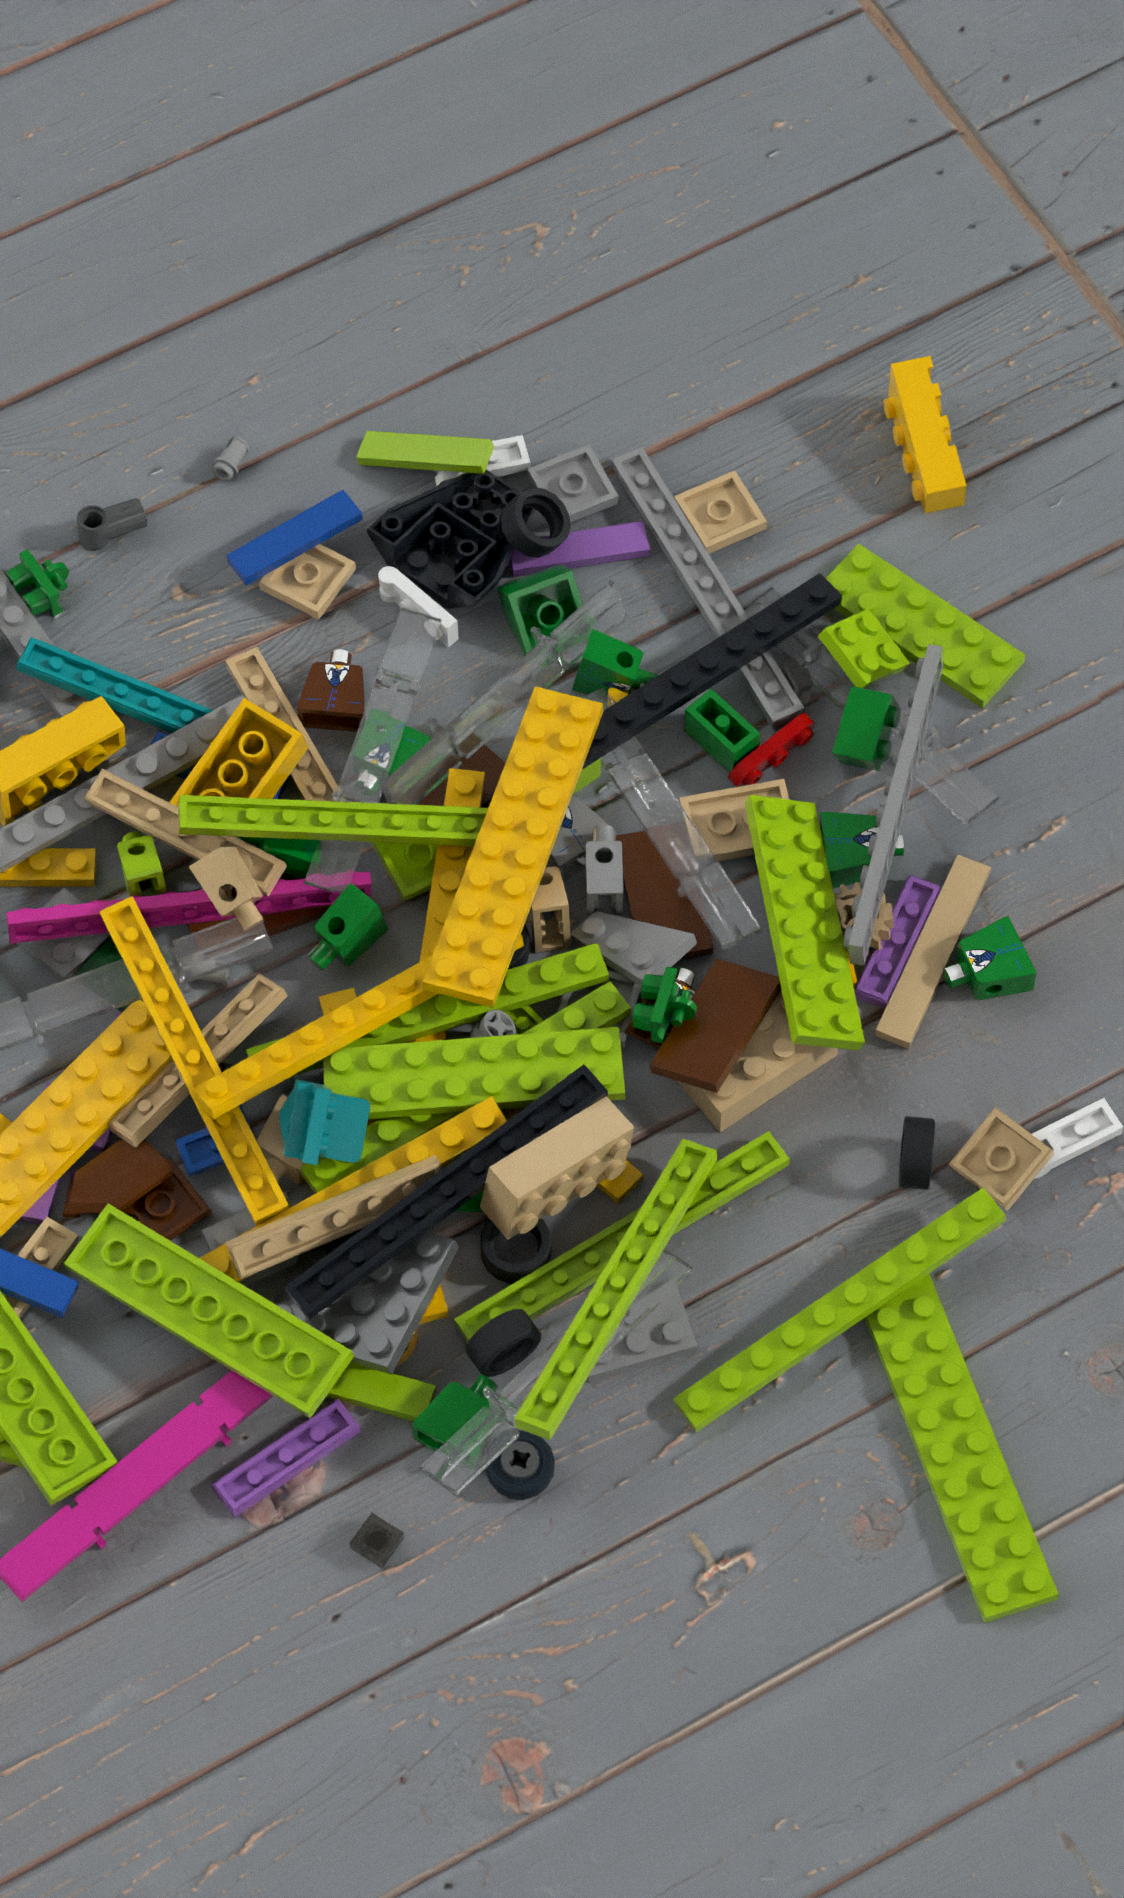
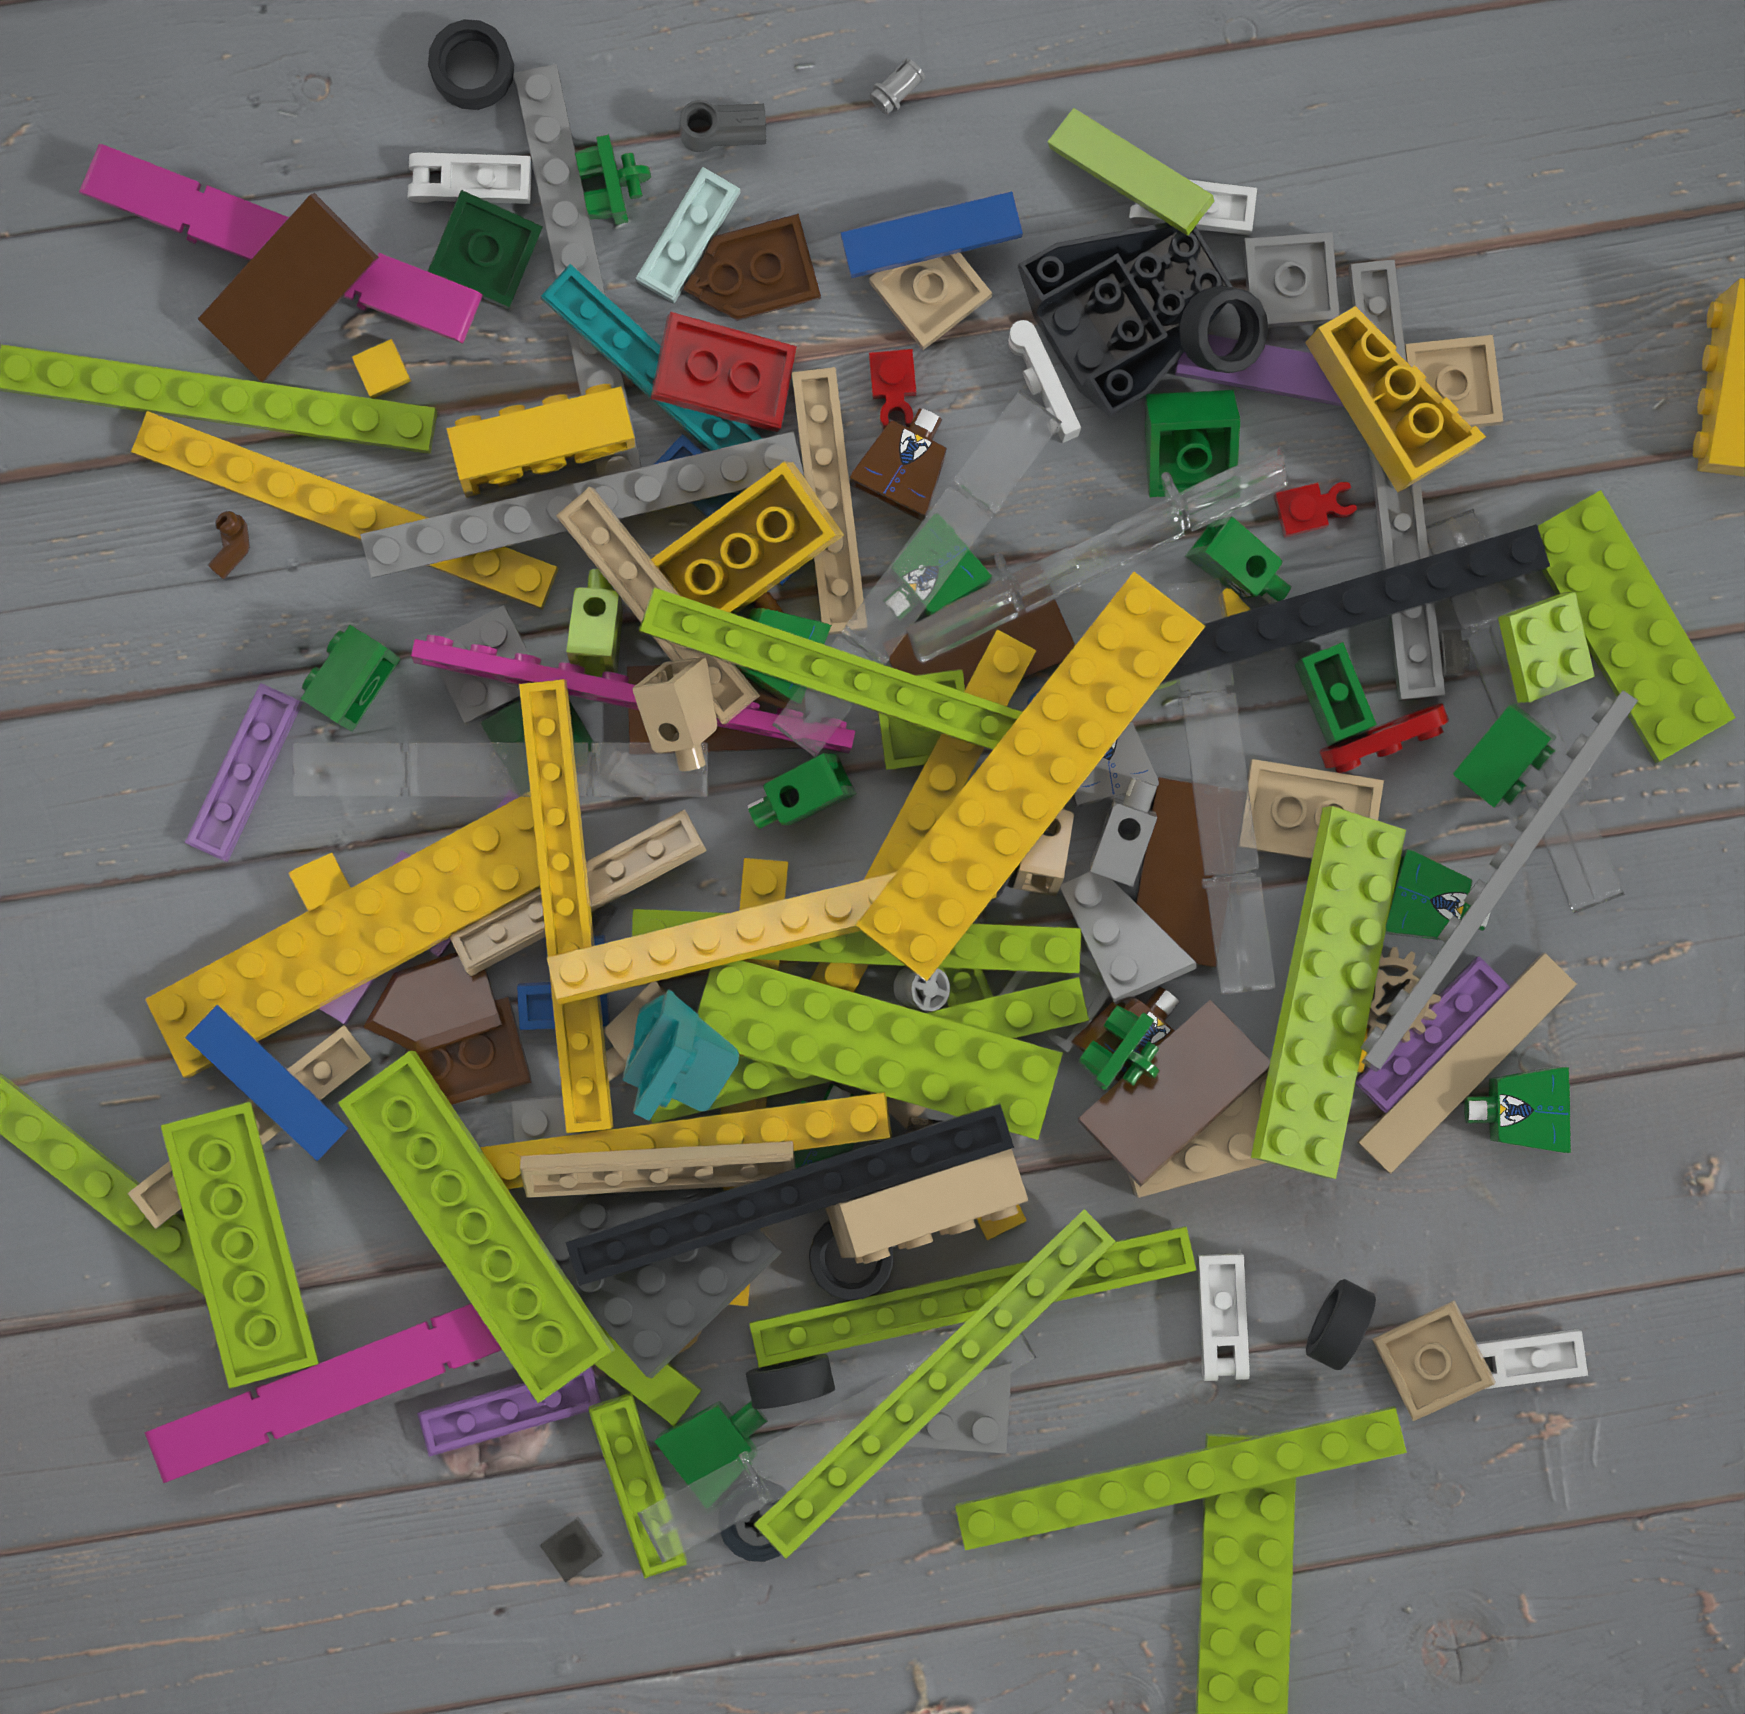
camera: 20 degrees right, 25 degrees up
none -> lime tile [588,1392,687,1579]
none -> light aqua tile [636,167,741,303]
none -> red tile [650,312,797,432]
none -> reddish brown tile [683,213,821,321]
none -> red plate [869,349,916,429]
none -> white plate [1197,1253,1249,1381]
none -> red plate [1273,482,1357,538]
none -> yellow wedge [1305,306,1486,493]

